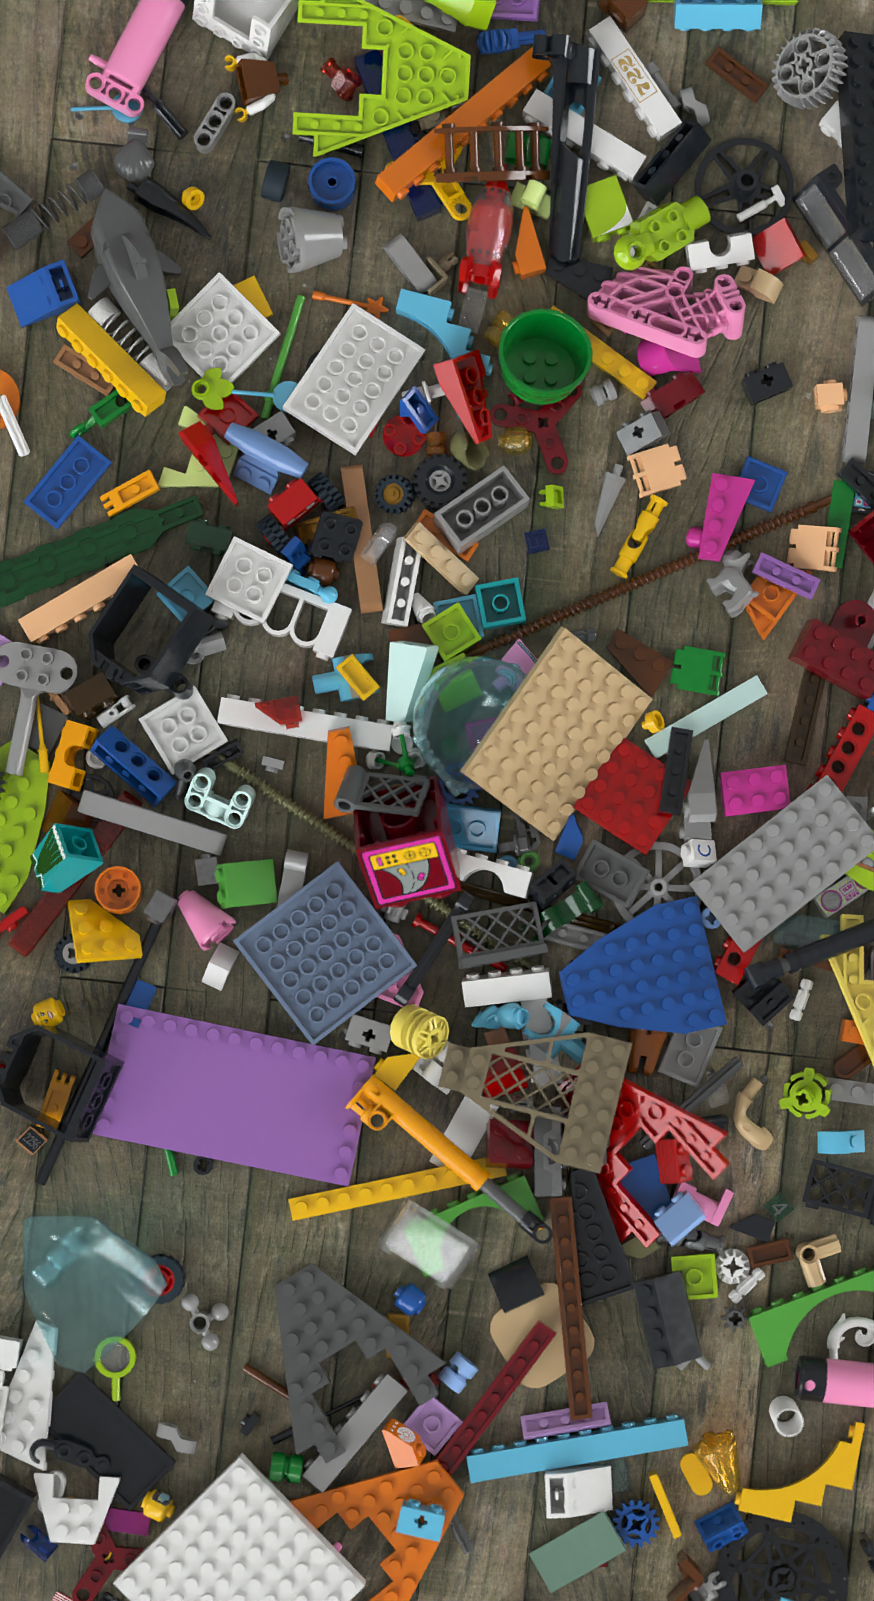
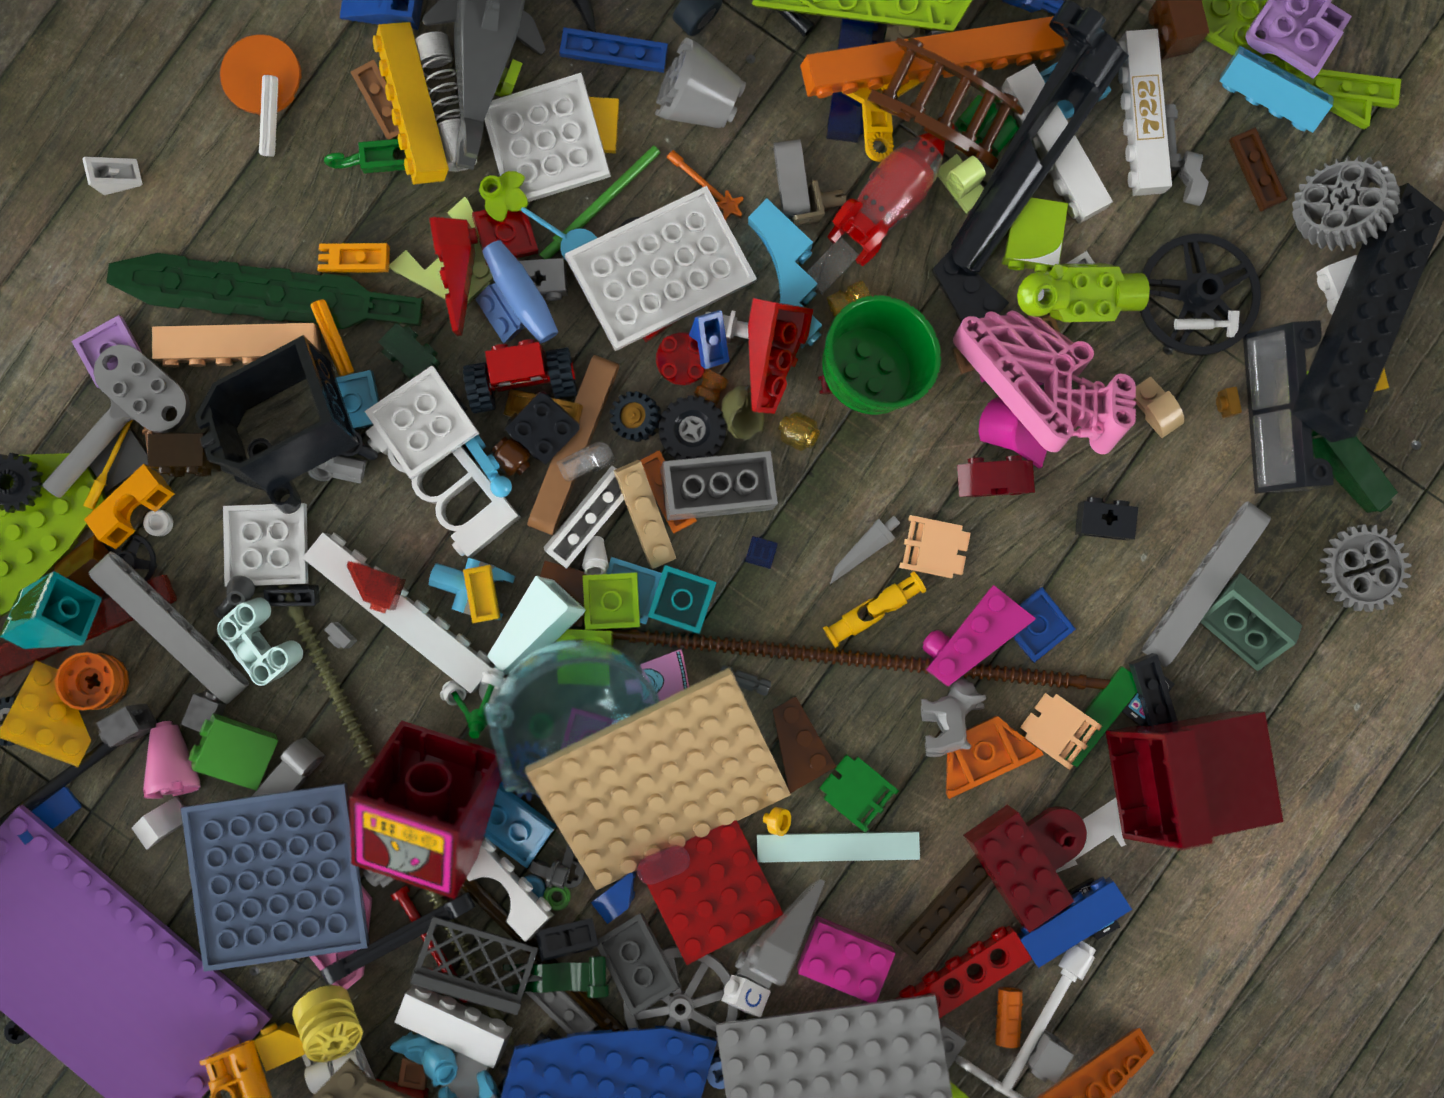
camera: 30 degrees right, 0 degrees up
blue plate [24,435,112,530] -> none
blue brick [90,725,177,807] -> none
white bar [96,695,136,728] -> none
blue slope [281,536,311,577] -> none
blue wheel [308,157,356,212] -> none
orange wing [323,726,357,819] -> none
dark grey piece [334,765,430,817] -> none
light grey brick [345,1014,391,1055] -> none
dark red piece [490,384,582,475] -> none
orange slope [512,206,546,280] -> none
lime tile [539,485,564,509] -> none
yellow plate [551,305,657,400] -> none
light grey wheel [589,379,618,407] -> none
brick [616,410,671,456] -> none
black brick [632,118,712,206] -> none
black plate [658,727,693,816] -> none
white arch [685,231,755,274] -> none
tile [752,218,806,276] -> none
medium lavender plate [752,552,821,600] -> none
light nougat brick [814,380,847,414] -> none
none -> light orange axle [311,299,354,377]
none -> blue plate [559,27,668,73]
none -> clear pink tile [637,845,690,885]

